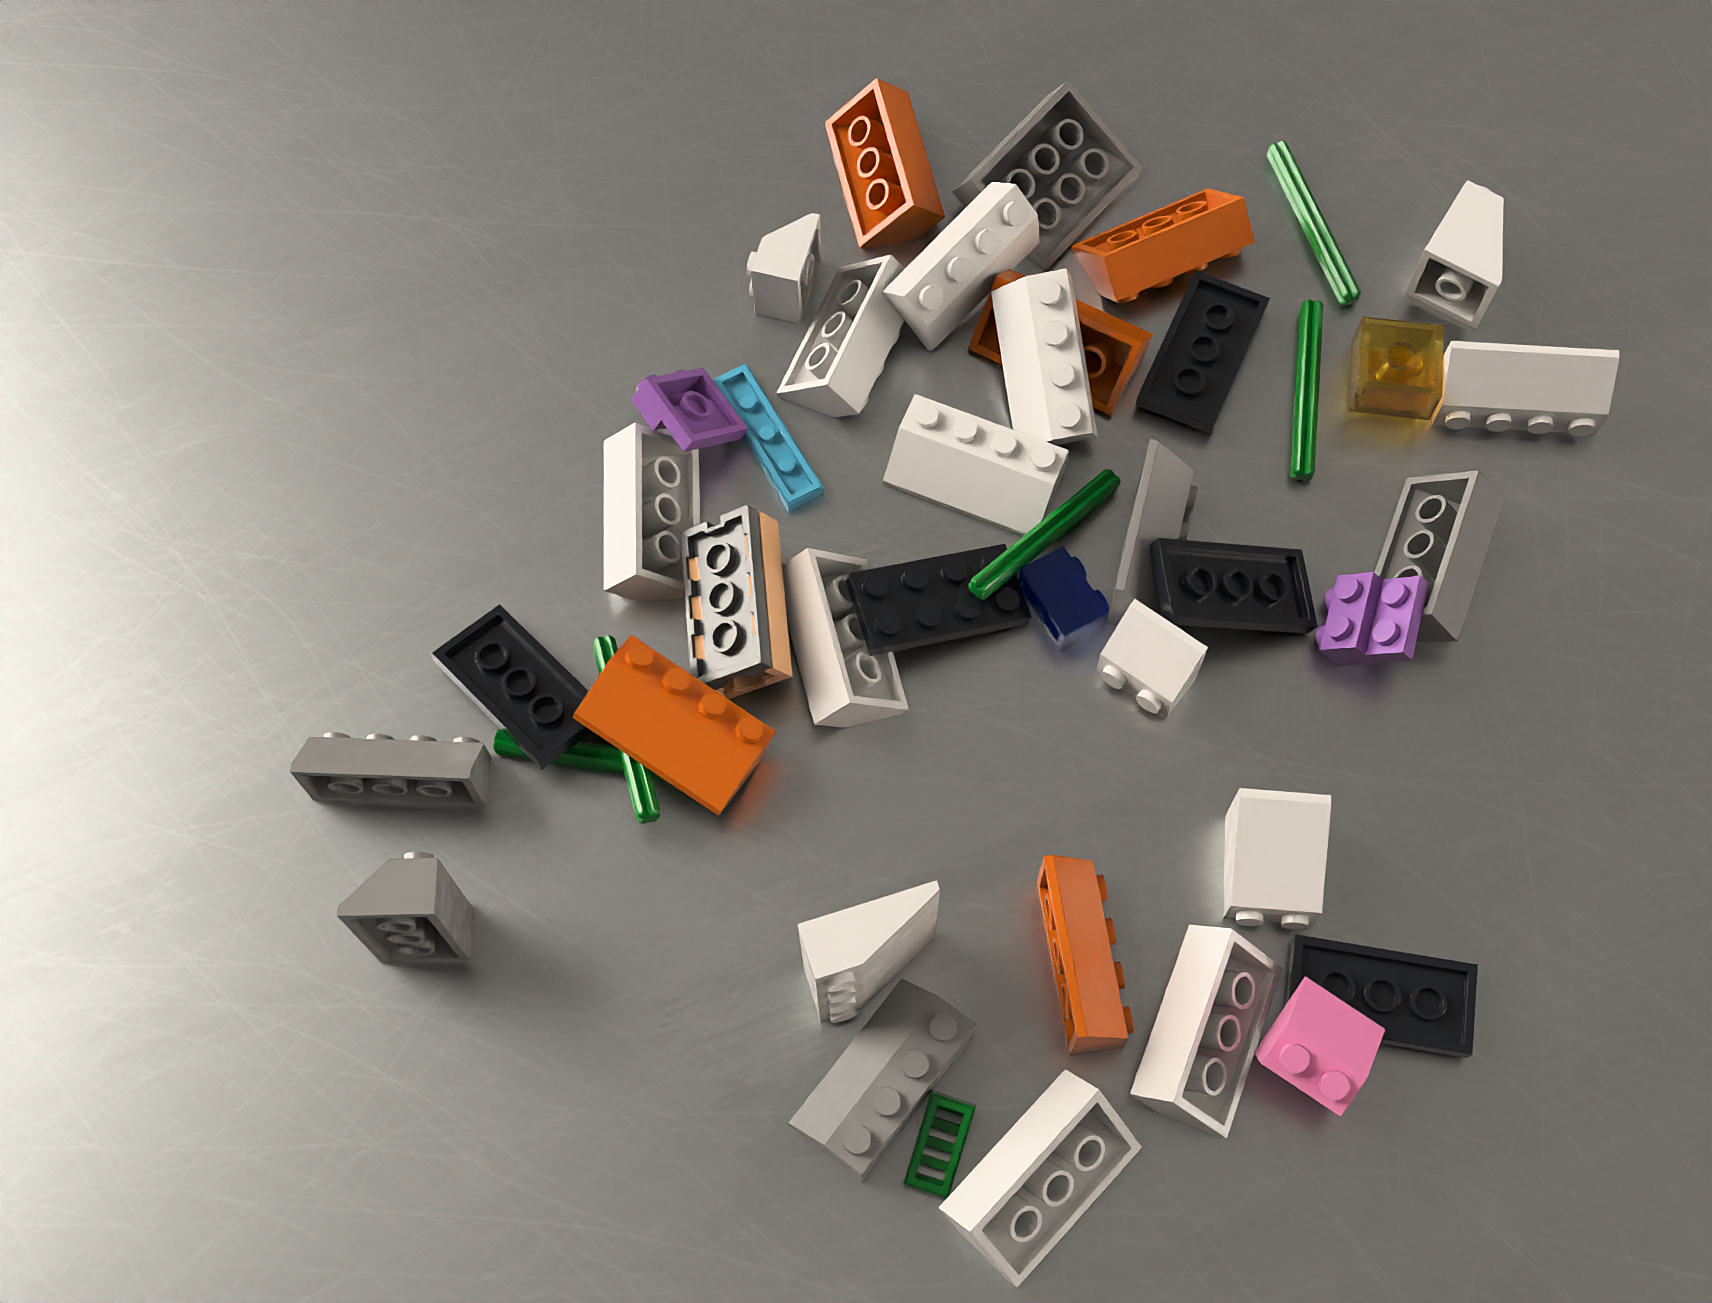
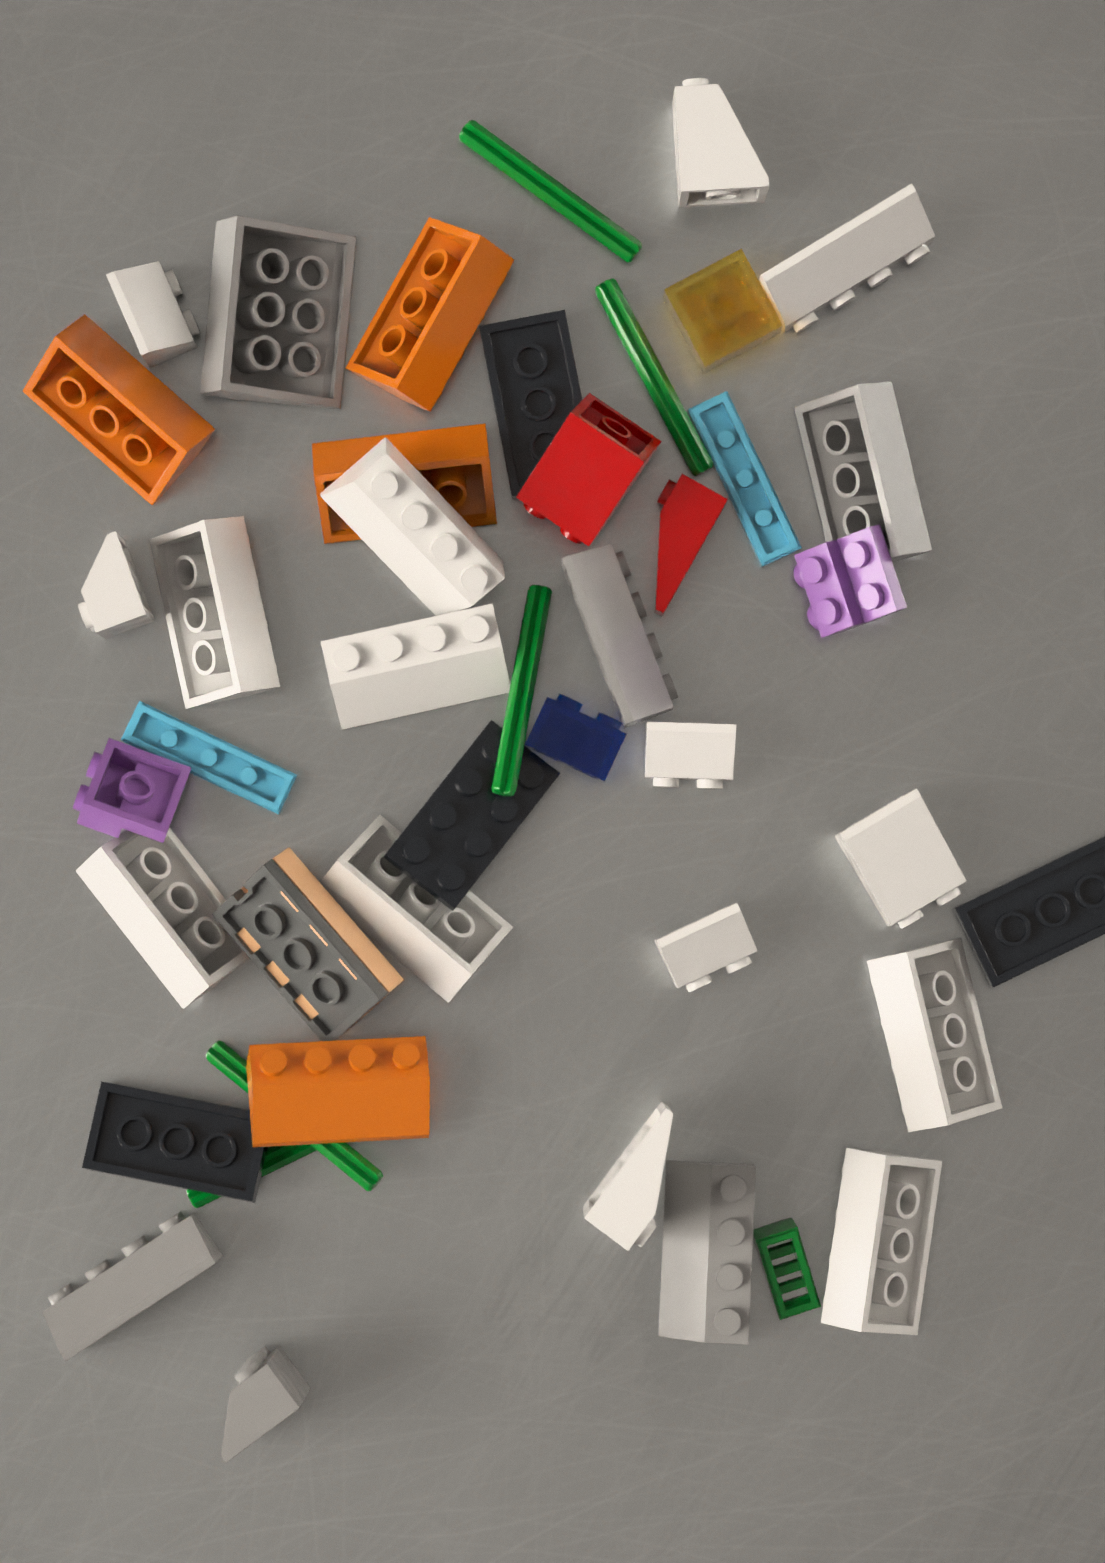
camera: 35 degrees left, 20 degrees up
white slope [882,182,1040,351] -> none
orange slope [1037,855,1134,1056] -> none
black plate [1149,538,1318,633] -> none
bright pink slope [1254,976,1385,1117] -> none
none -> white slope [106,261,200,368]
none -> red slope [516,393,662,546]
none -> red slope [654,473,728,617]
none -> white slope [654,903,757,992]
none -> medium azure tile [687,391,802,567]

